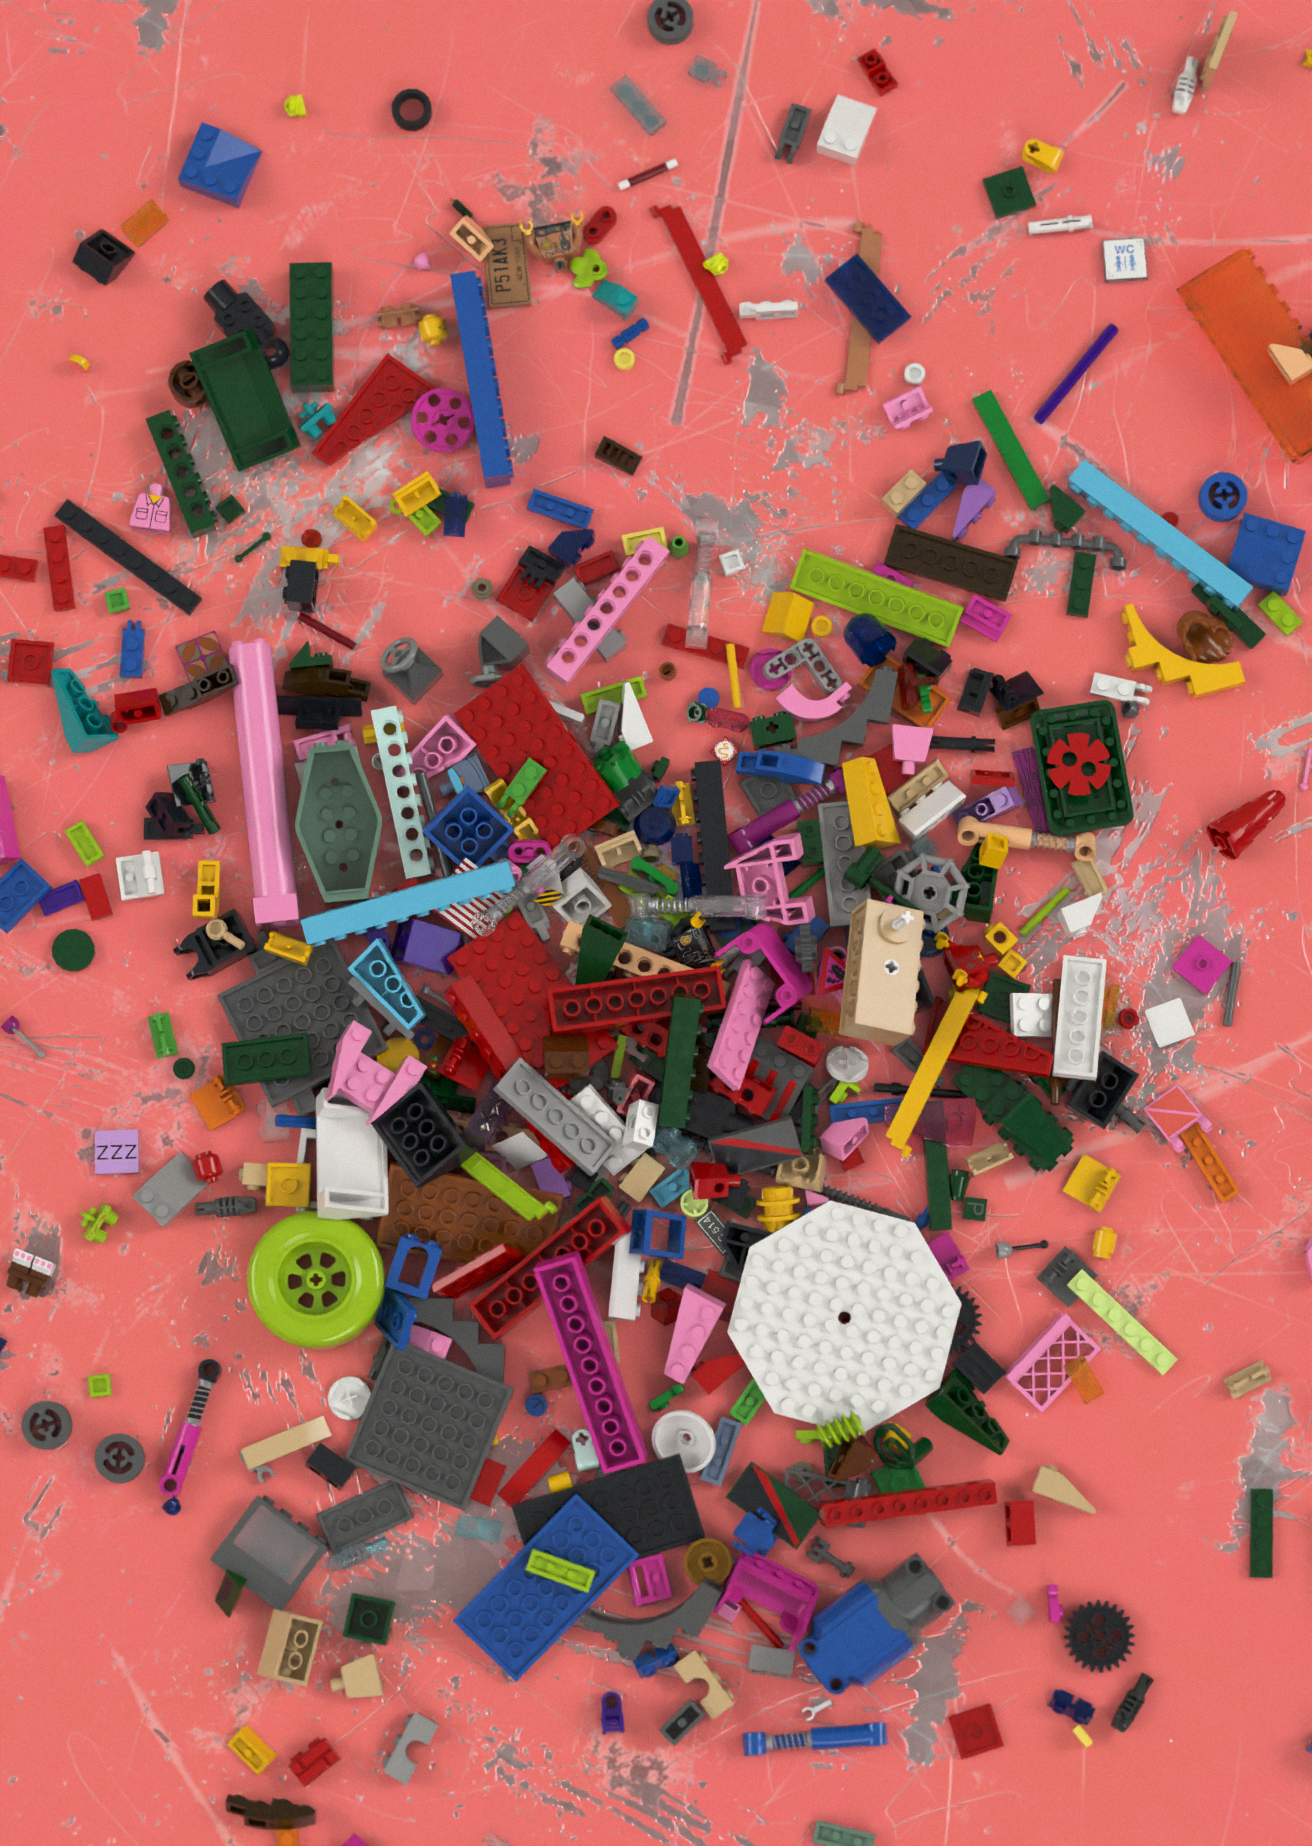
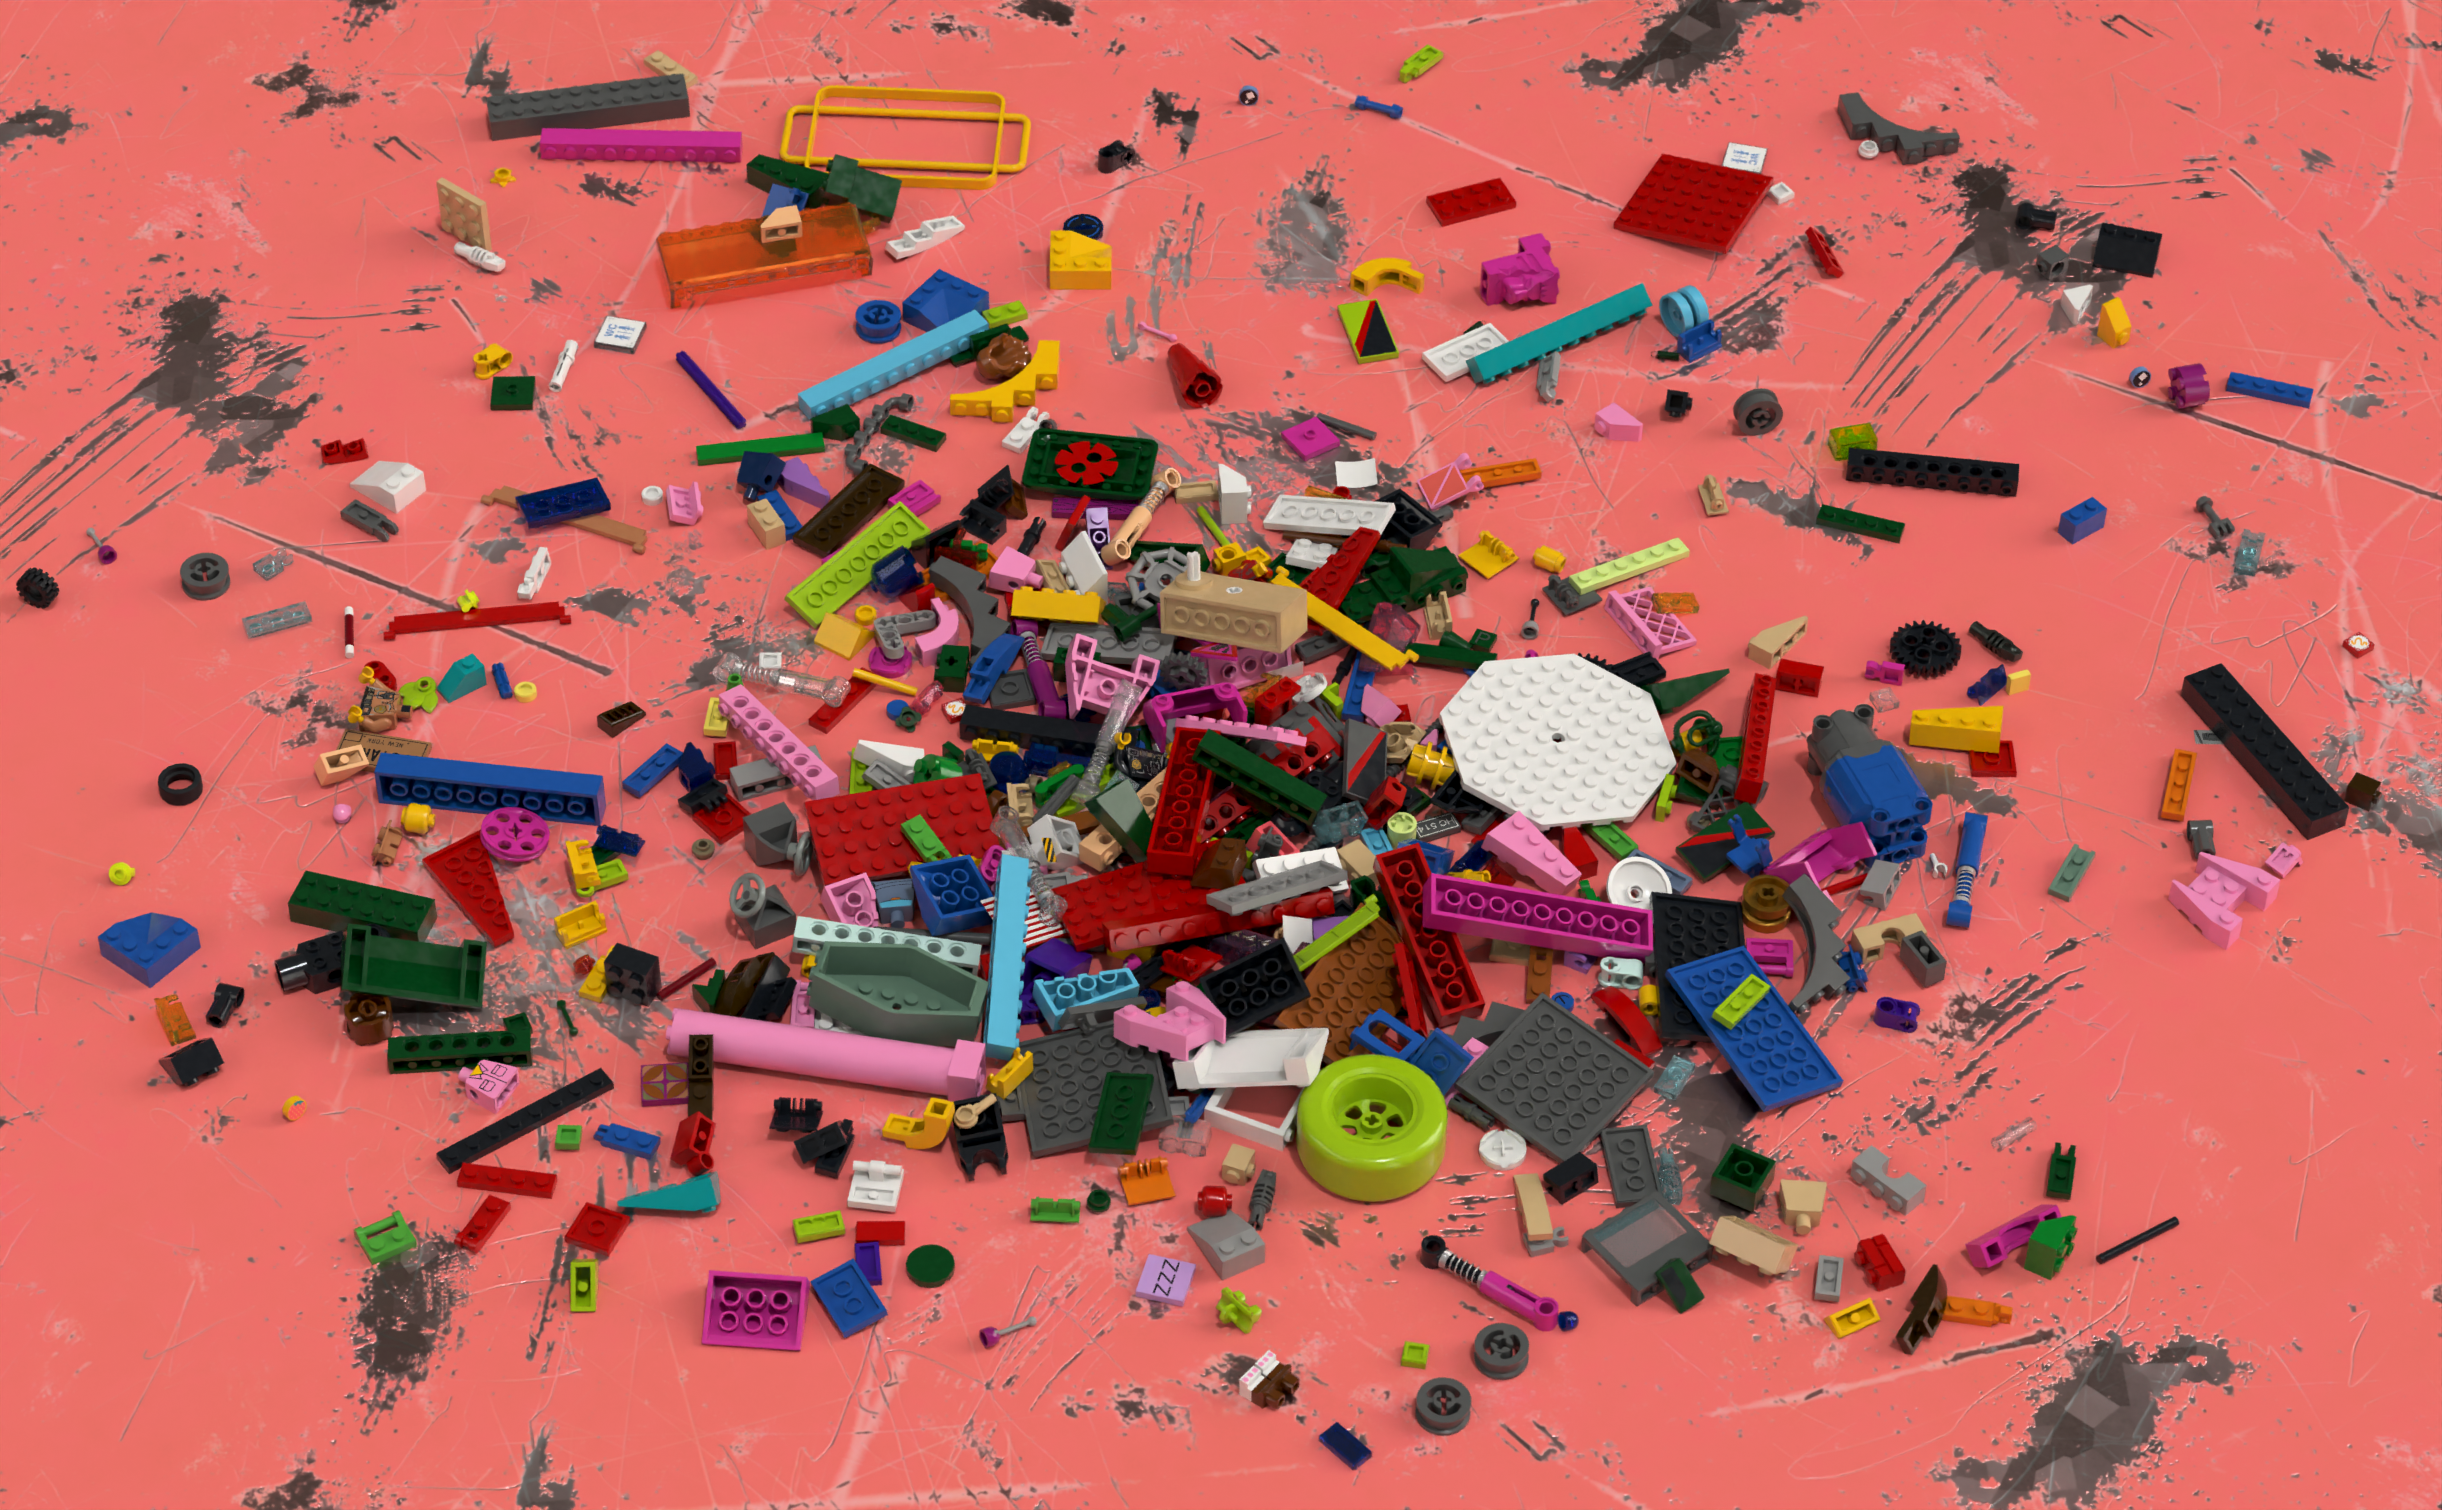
camera: 75 degrees left, 35 degrees down
dark green pin [177,773,221,835] -> none
yellow tile [266,1162,312,1208] -> none
teal hips [297,401,337,439] -> none
dark green piece [449,198,475,222] -> none
white brick [622,1100,659,1151] -> none
blue tile [652,785,681,808] -> none
dark orange hinge [659,662,677,681] -> none
dark green plate [801,1086,819,1155] -> none
dark grey hinge [806,1537,855,1578] -> none
lime piece [817,1410,866,1450] -> none
yellow brick [979,832,1008,869] -> none
none -> black piece [206,982,244,1028]
none -> red slope [898,583,935,612]
none -> light grey plate [1814,1255,1844,1302]
none -> yellow wedge [1909,706,2004,753]

